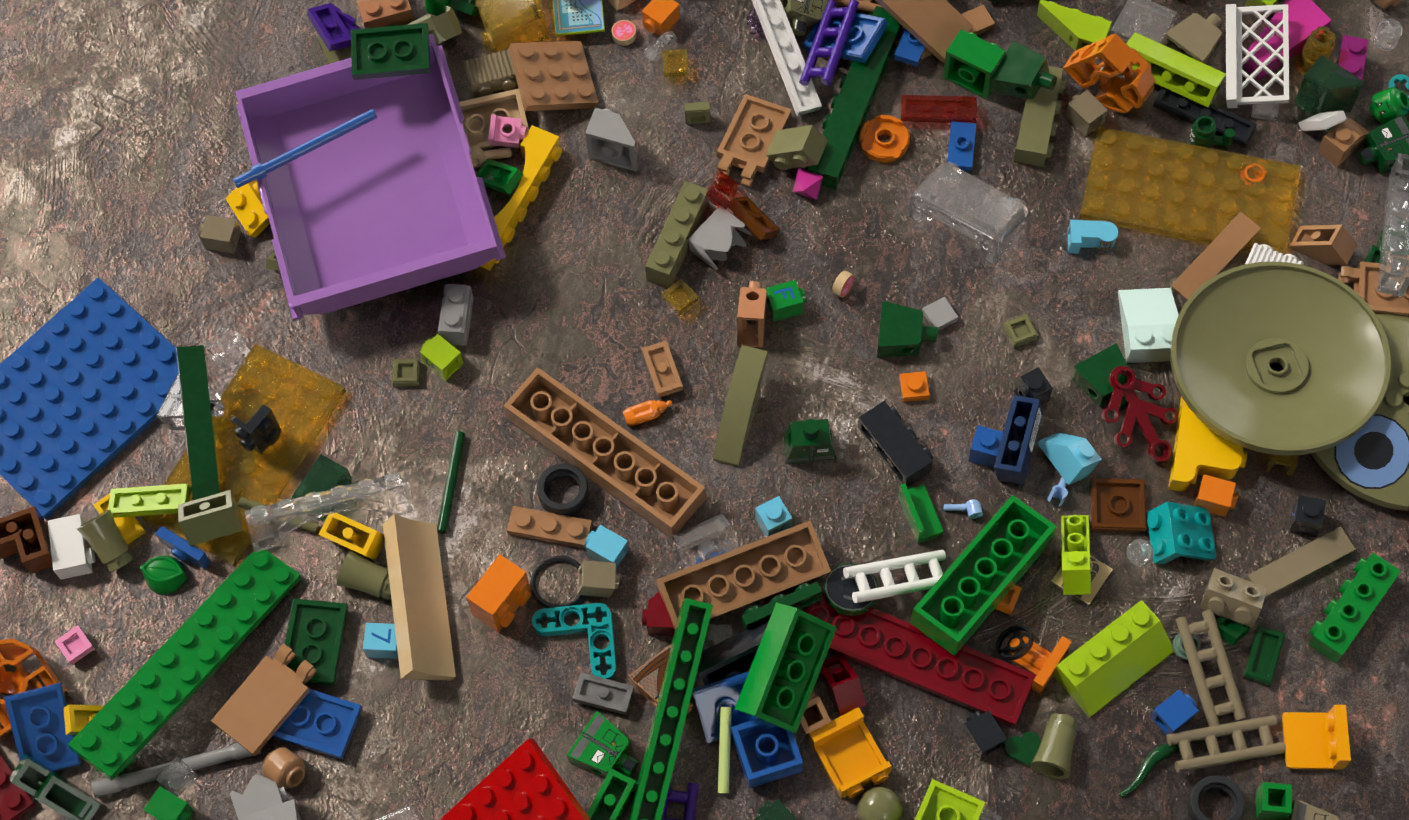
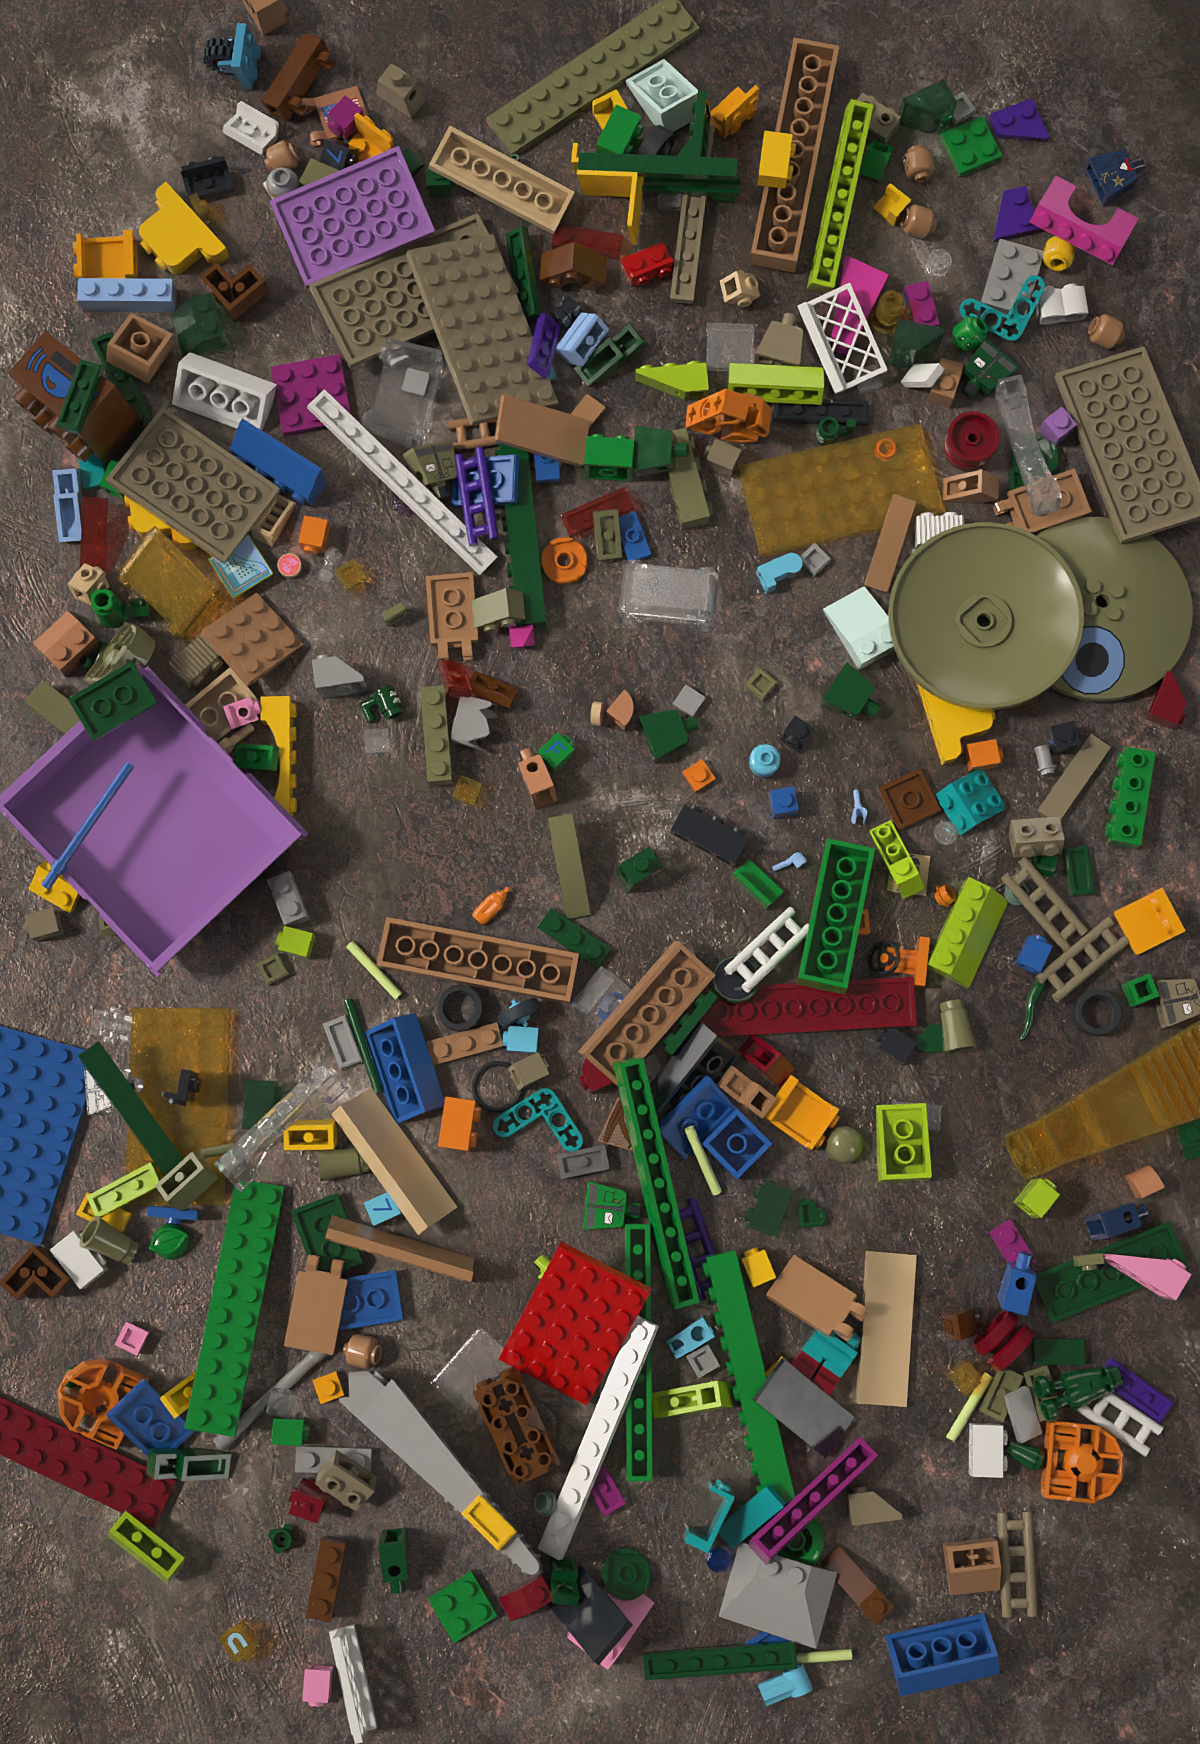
camera: 30 degrees left, 15 degrees up
dark purple wing [307,3,362,52] -> none
medium nougat plate [642,341,683,398] -> none
green slope [735,602,837,734] -> none
medium azure brick [755,496,792,537] -> none
dark blue brick [994,395,1043,485] -> none
medium azure slope [1037,433,1102,485] -> none
dark red plant [1102,366,1178,462] -> none
none -> light orange plate [312,1371,345,1404]
none -> light grey tile [323,1015,363,1070]
none -> medium nougat arch [325,1215,474,1282]
none -> yellowish green bar [346,941,403,1000]
none -> dark green piece [360,685,404,723]
none -> clear plate [364,728,390,755]
none -> blue slope [365,1013,445,1124]
none -> black wheel [498,998,542,1028]
none -> dark green plate [537,908,611,969]
none -> olive plate [593,509,622,560]
none -> nougat brick [606,689,633,731]
none -> medium azure head [749,744,781,778]
none -> light grey tile [800,543,831,577]
none -> orange plate [934,884,956,907]
none -> dark red wheel [943,411,999,472]
none -> light grey pin [1034,745,1057,777]

